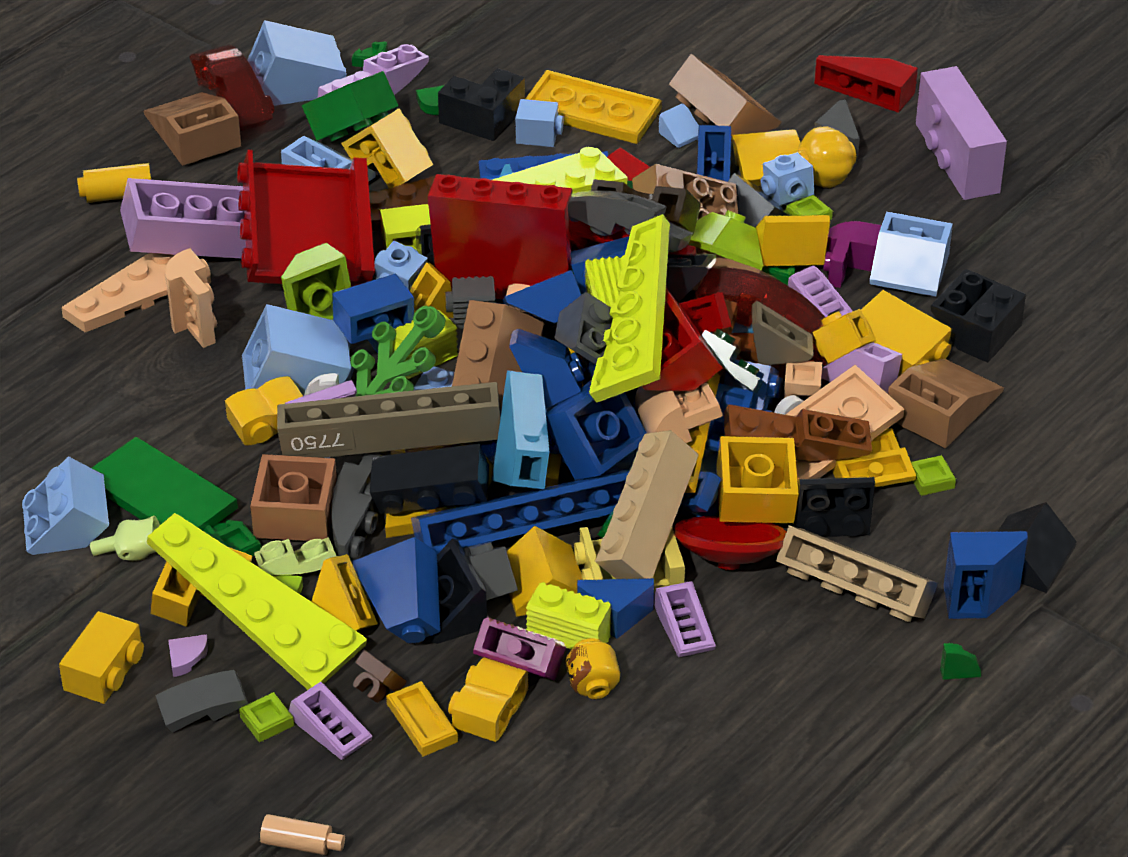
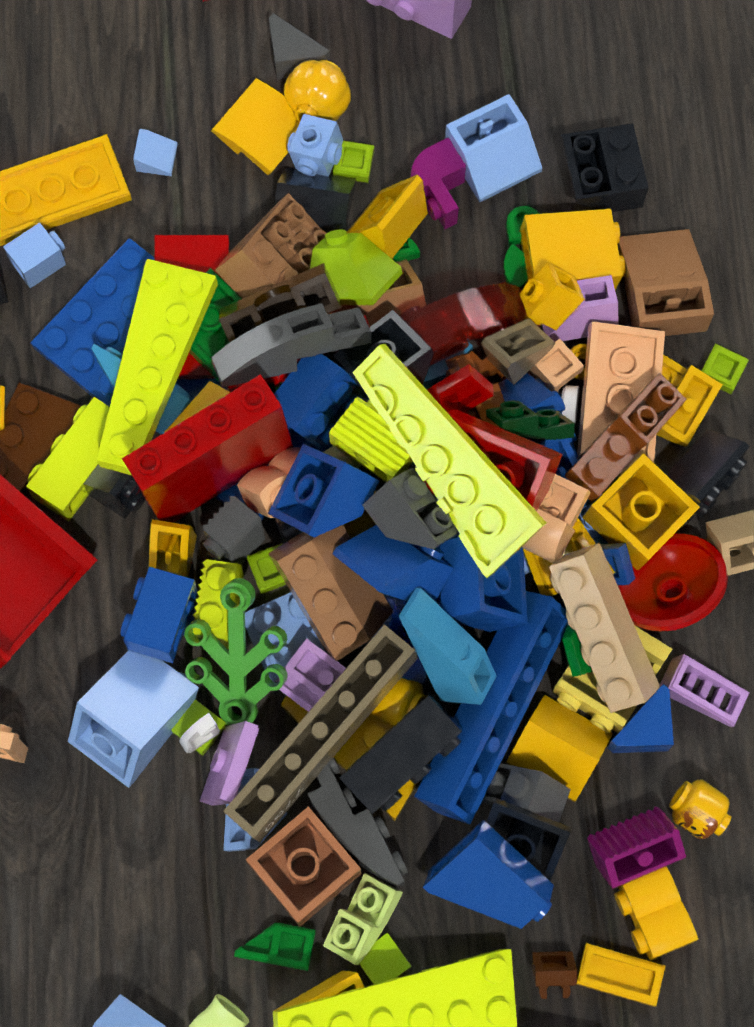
camera: 45 degrees left, 30 degrees up
green tile [92,437,238,531] -> none
yellow brick [225,376,303,445] -> none
lime slope [281,243,351,320] -> none
yellow slope [311,554,378,631] -> none
light blue brick [374,240,428,290] -> none
neon yellow brick [526,582,611,649] -> none
slope [669,54,781,136] -> none
blue slope [697,125,731,182] -> none
lavender slope [787,265,852,327] -> none

